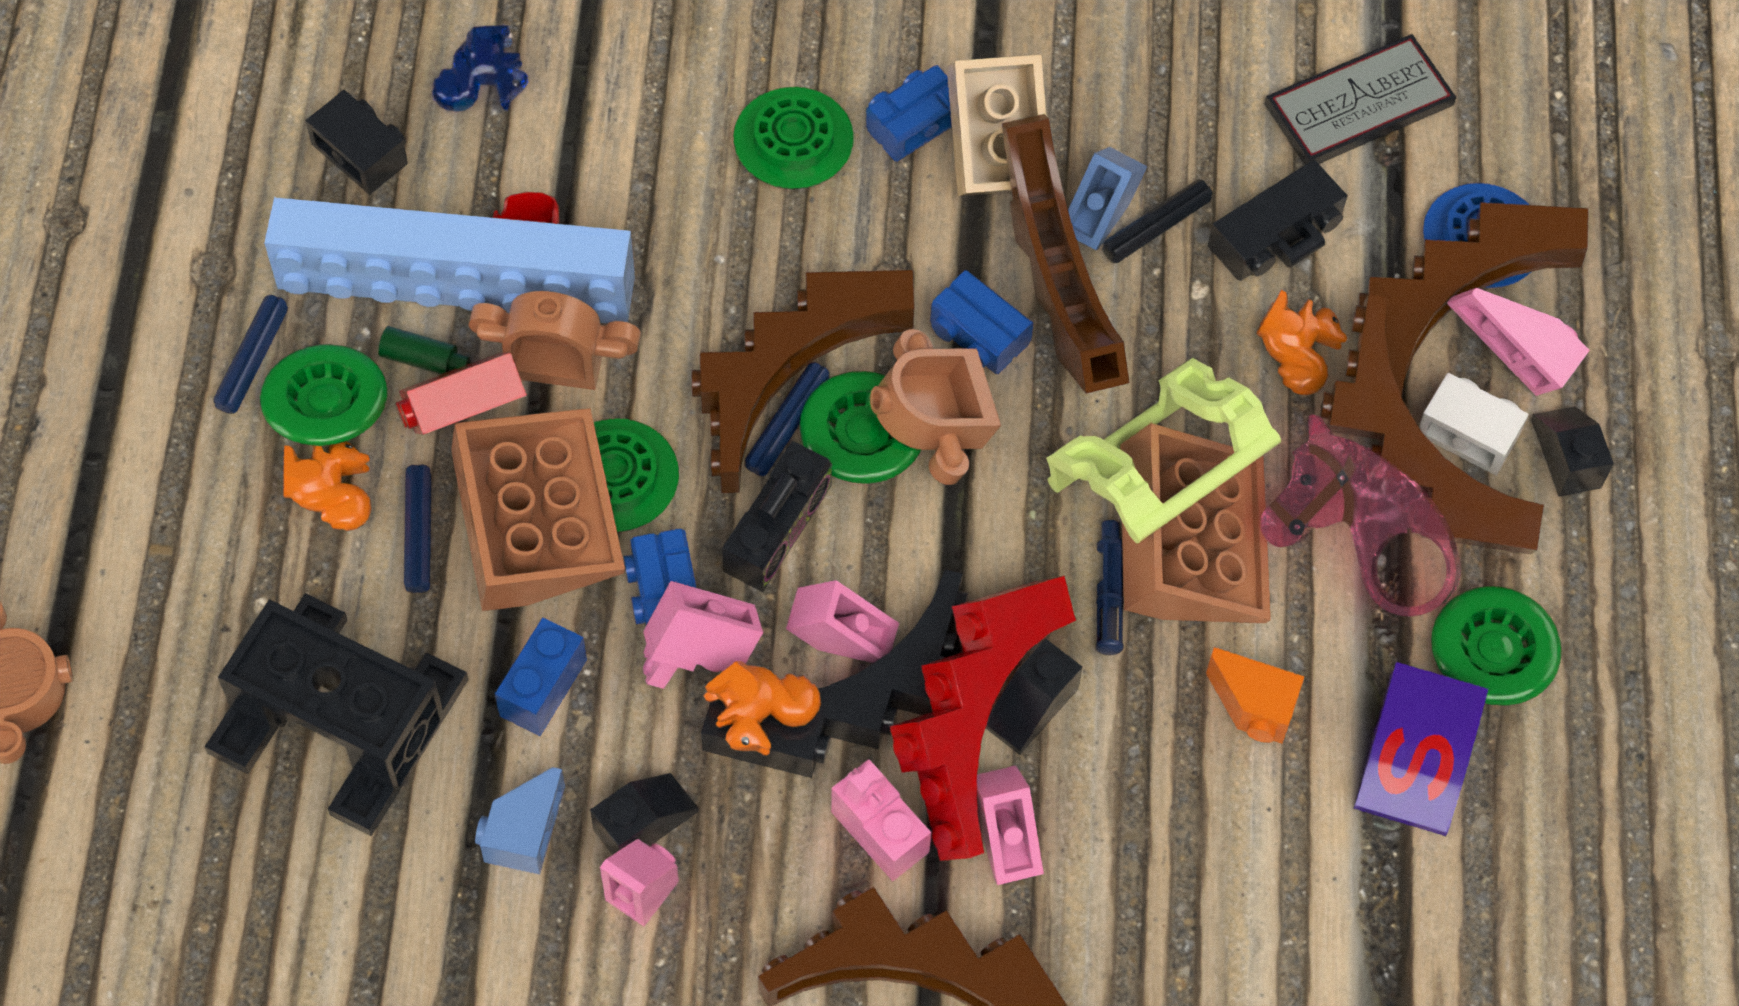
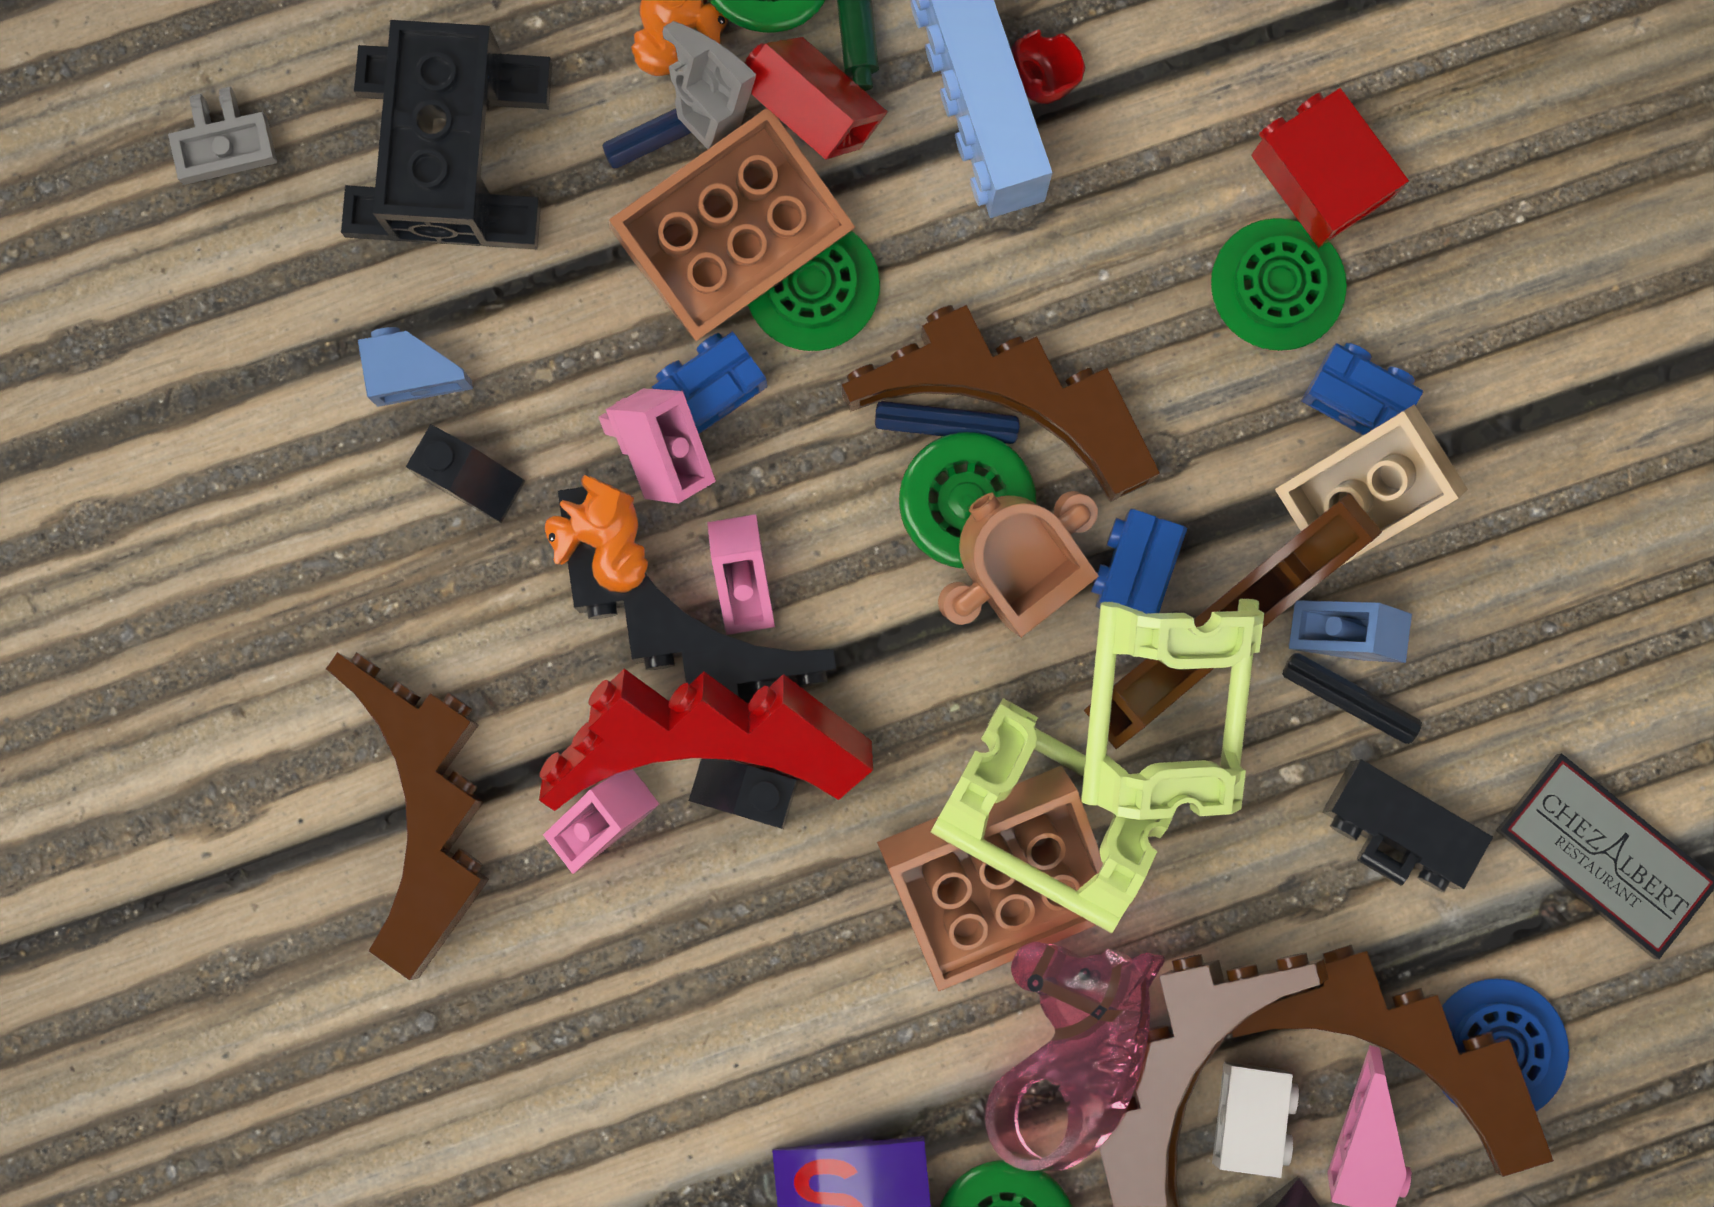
camera: 70 degrees right, 20 degrees up
nougat piece [469,291,641,390] -> none
blue brick [495,617,587,737] -> none
bright pink slope [600,839,679,926] -> none
black piece [722,440,832,592] -> none
bright pink hinge [831,759,931,881] -> none
dark blue piece [1096,520,1124,656] -> none
orange slope [1206,647,1305,744] -> none
orange animal [1256,290,1348,395] -> none
none -> light grey hinge [168,86,277,185]
none -> light grey slope [663,21,756,149]
none -> yellowish green piece [1081,599,1264,820]
none -> red brick [1251,88,1409,248]

